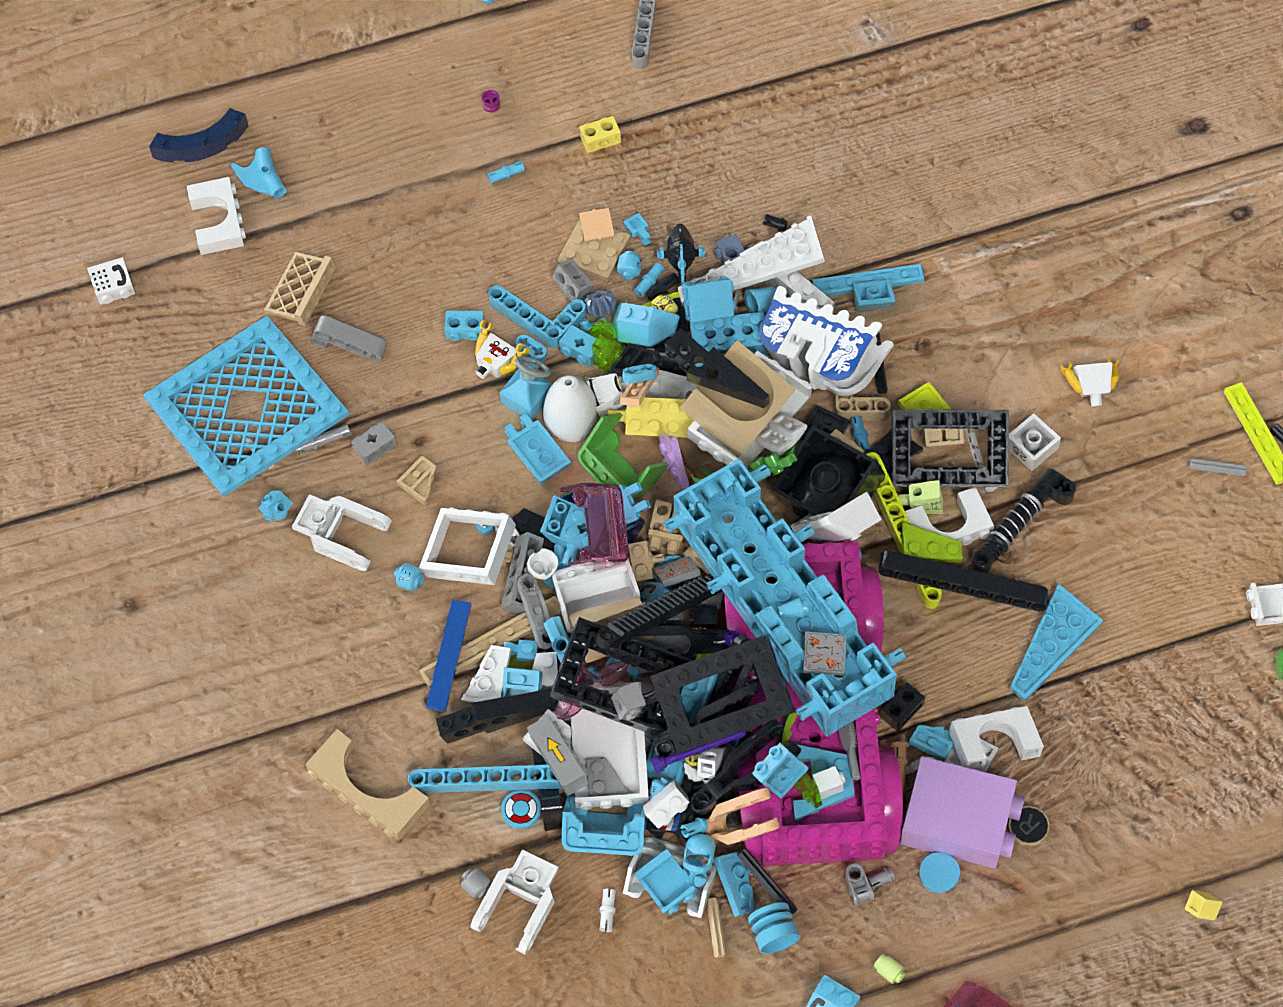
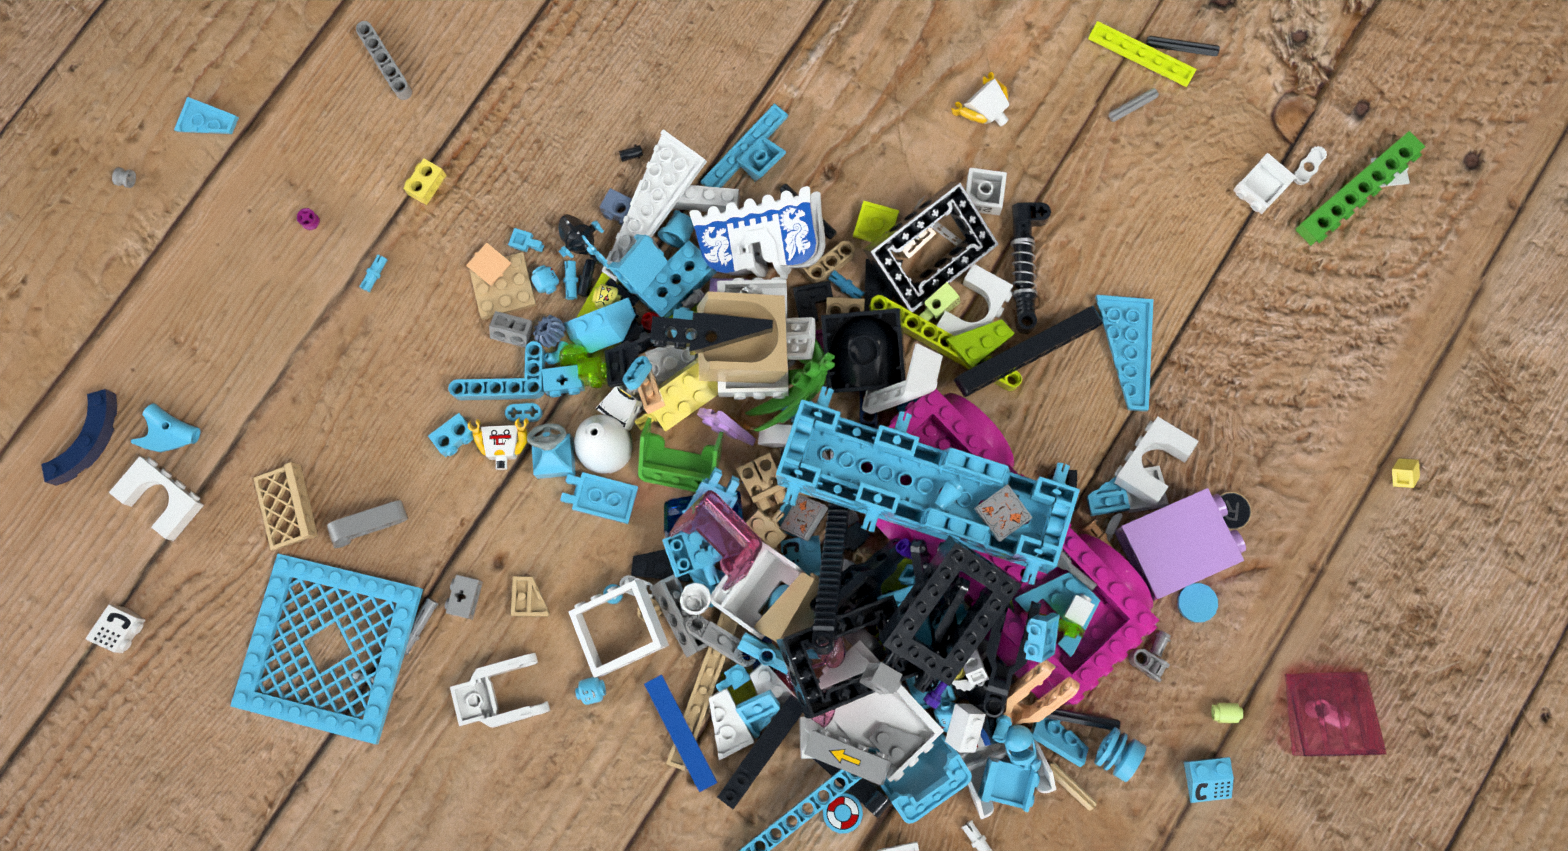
camera: 35 degrees left, 15 degrees up
medium azure brick [258,491,293,521] -> none

